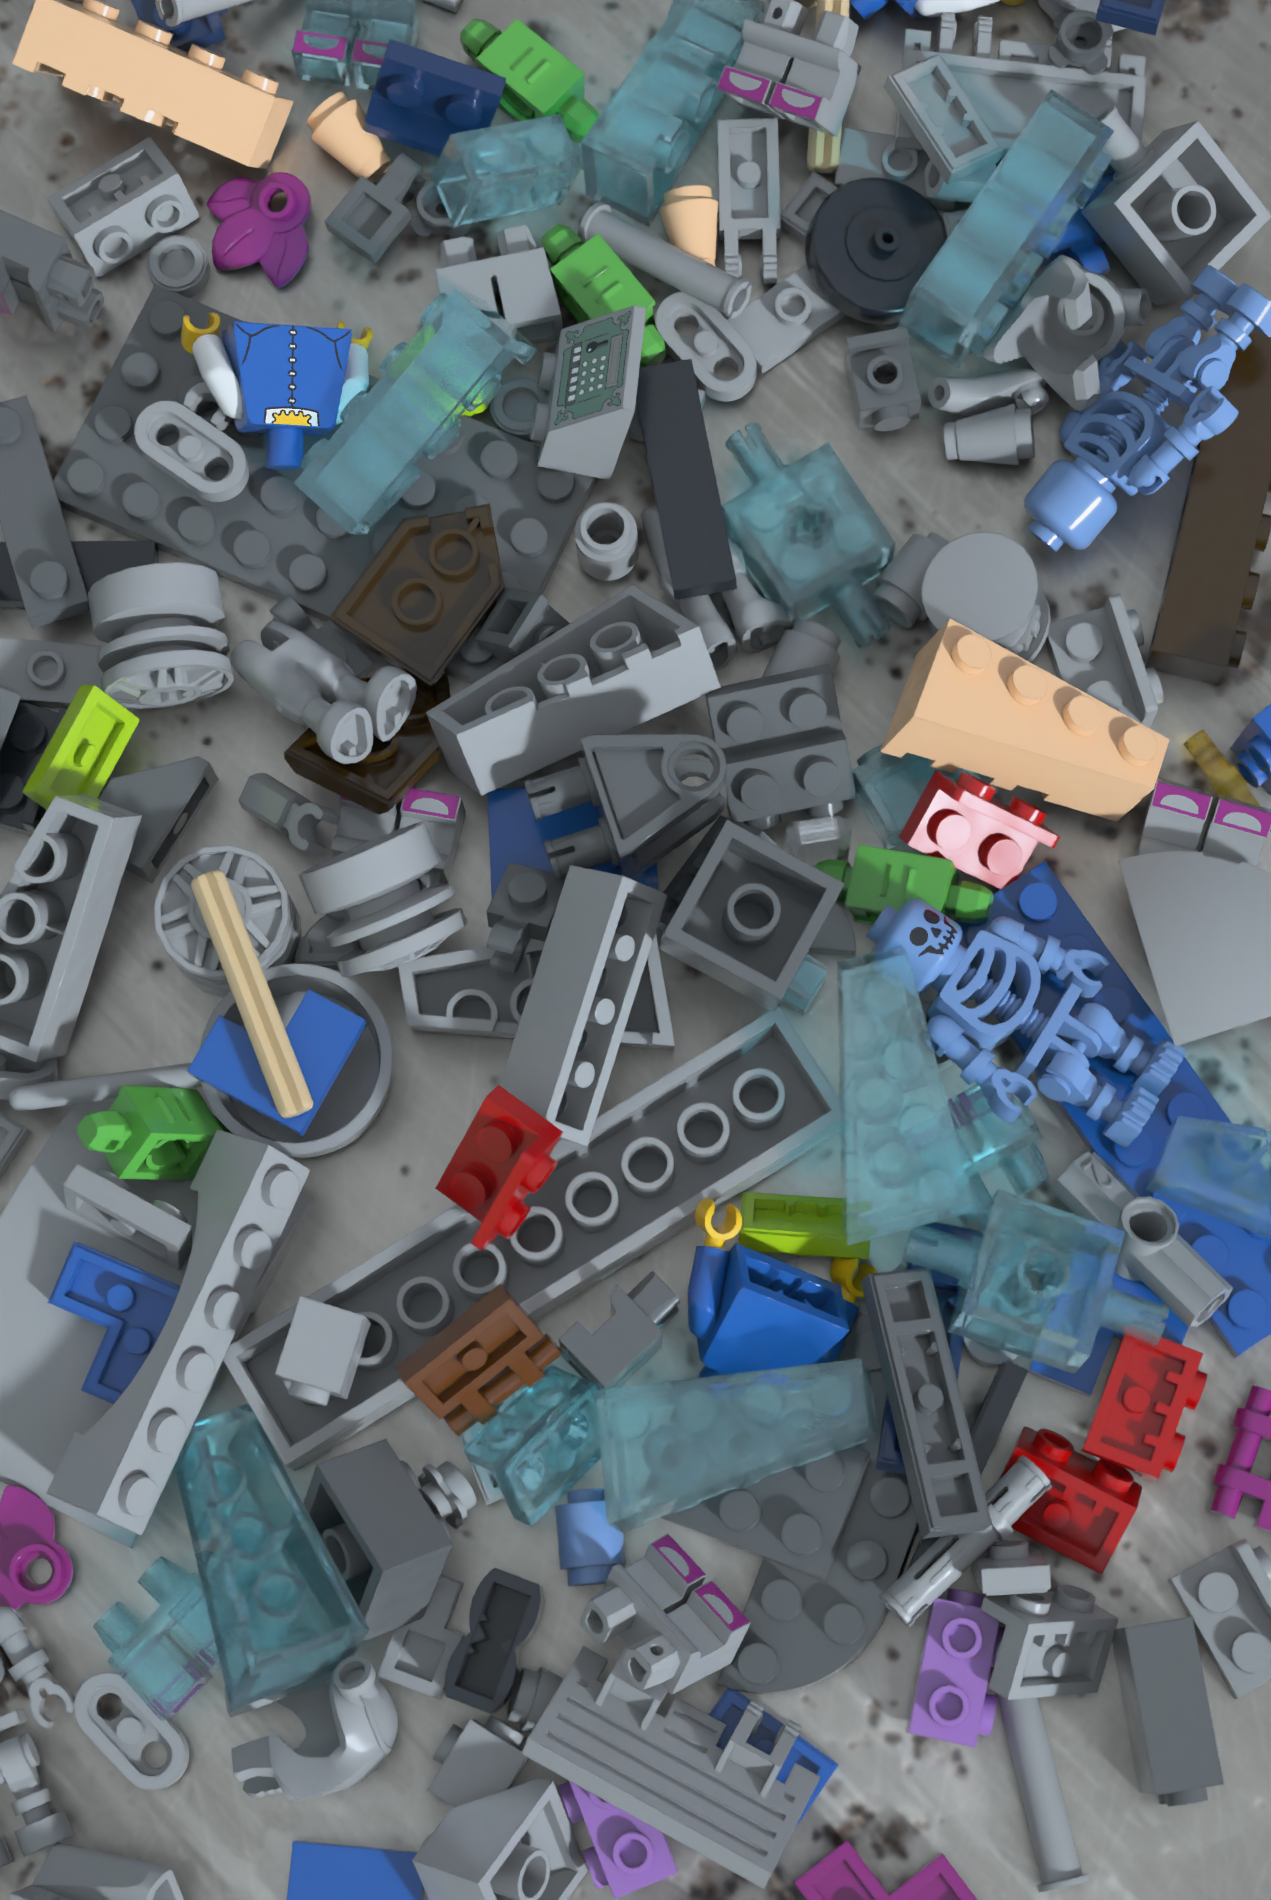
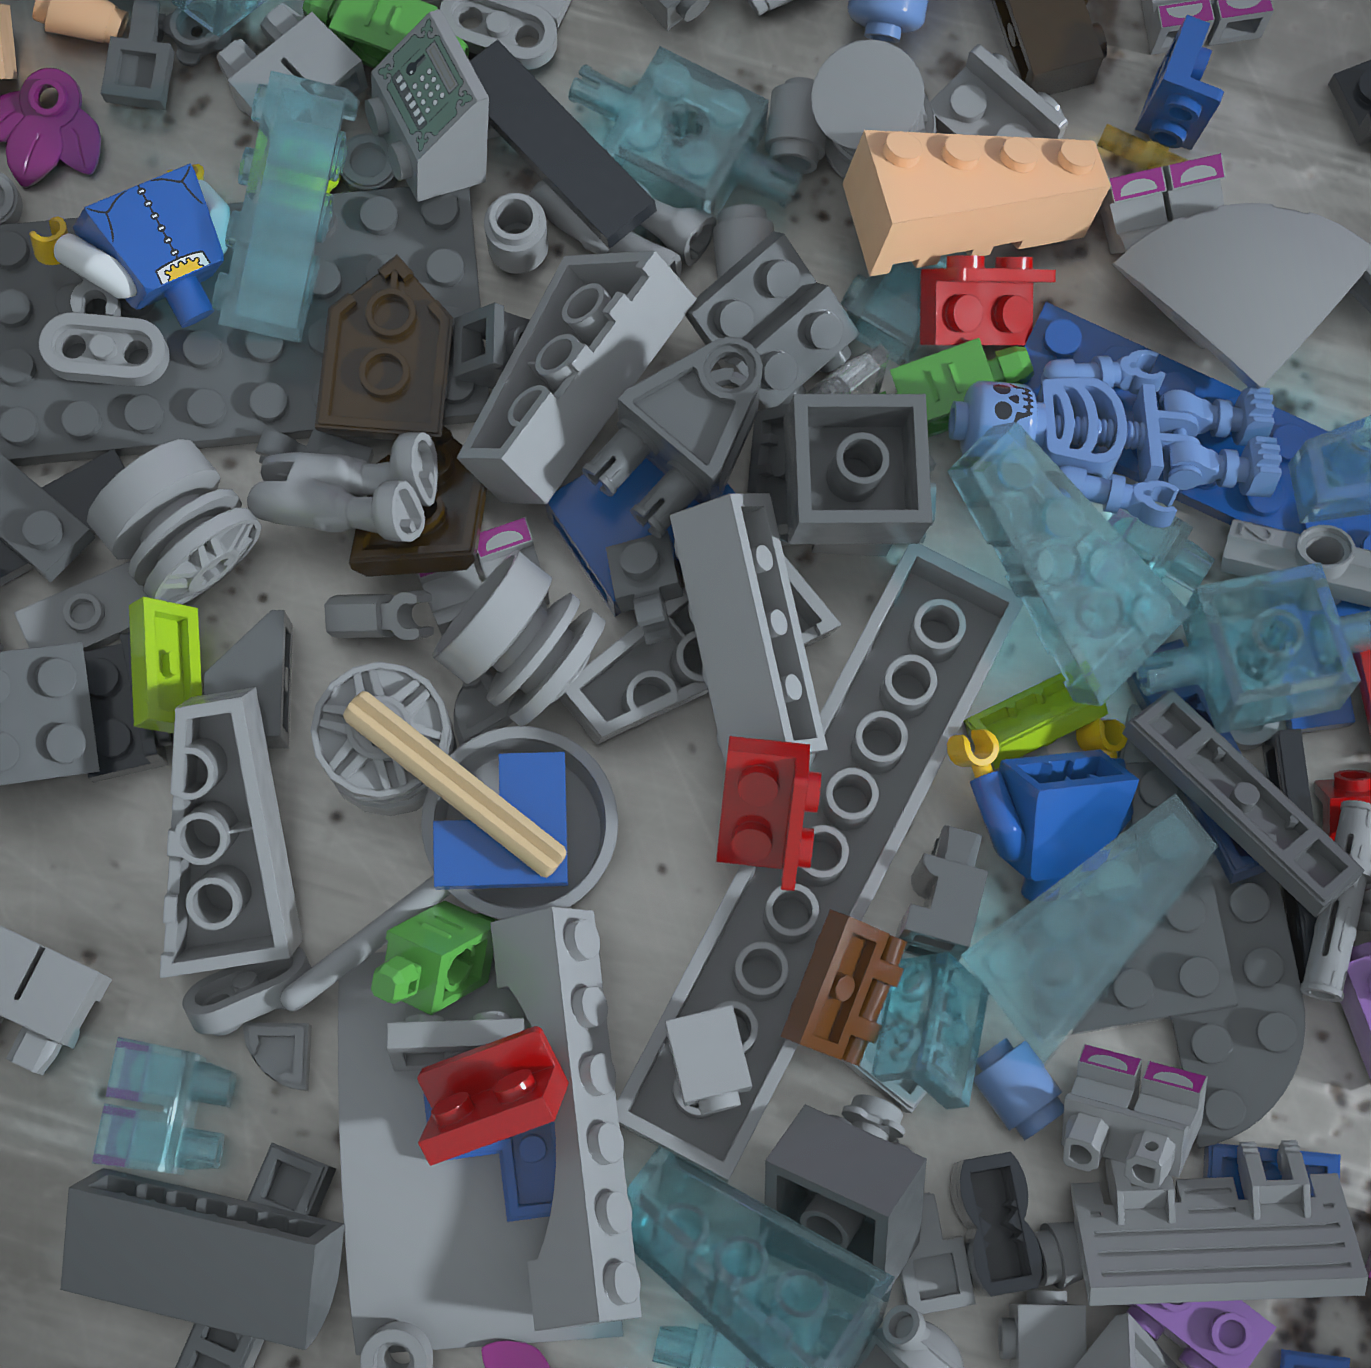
camera: 40 degrees left, 0 degrees up
none -> red bracket [417,1026,569,1166]

